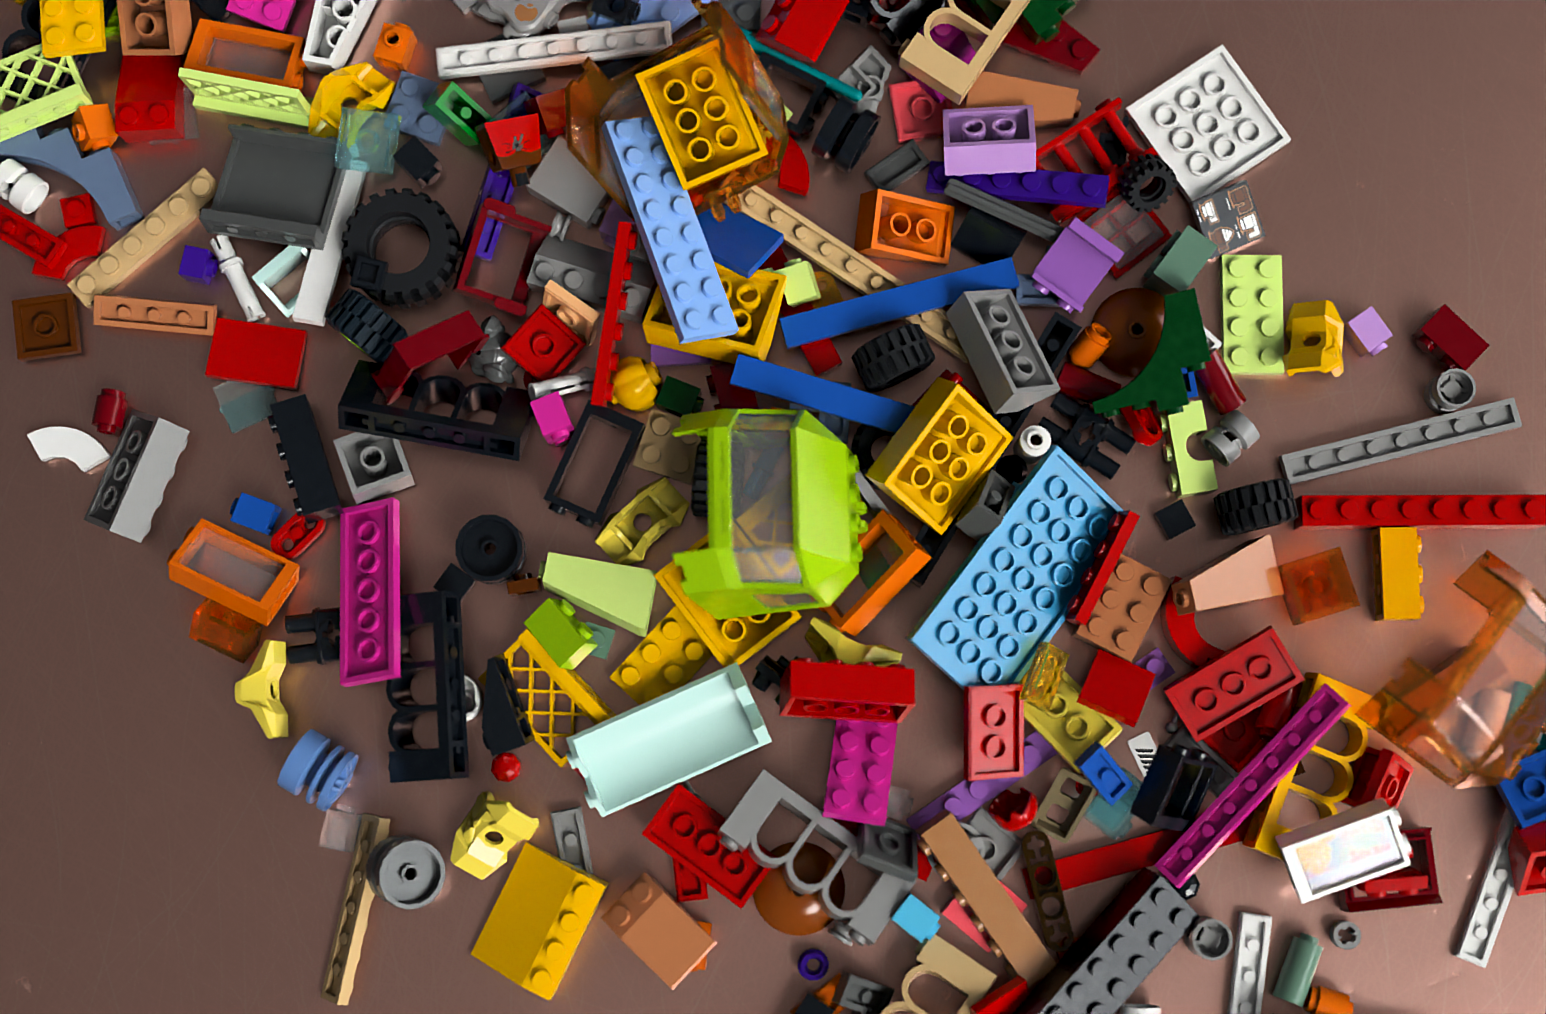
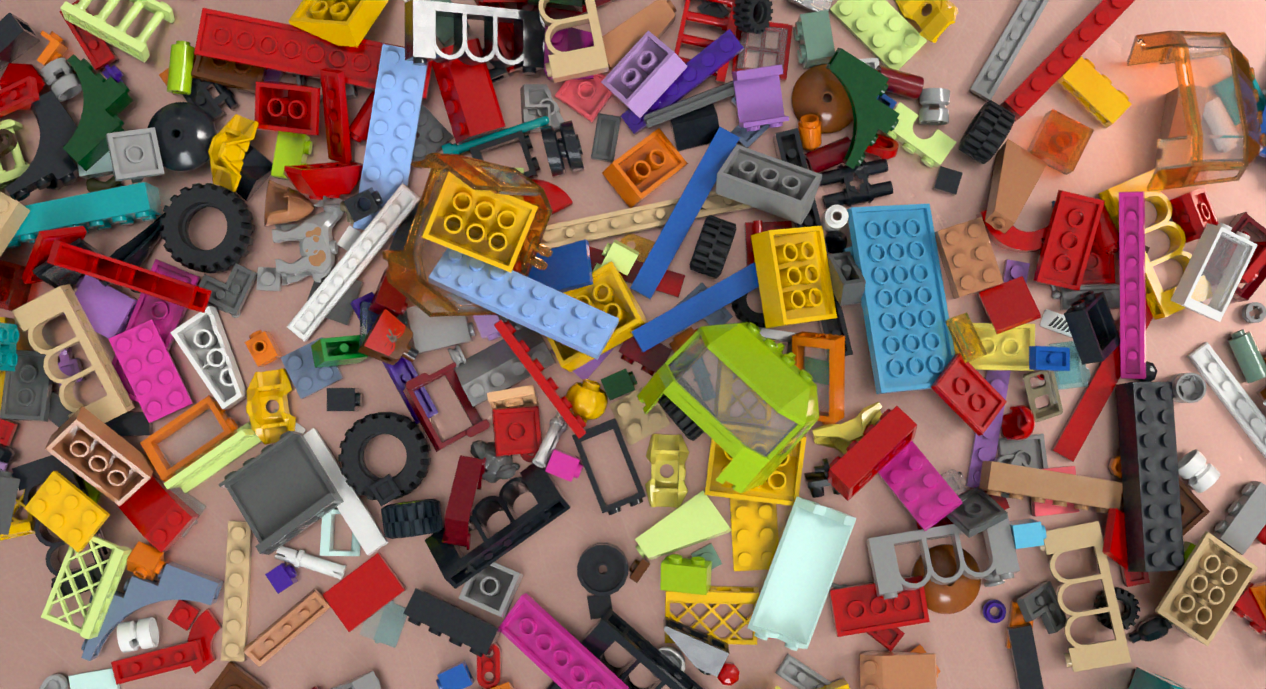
camera: 40 degrees left, 5 degrees up
clear light blue tile [334,107,402,175] -> none
dark brown beam [1021,831,1073,952] -> none
red plate [1065,510,1140,625] -> none

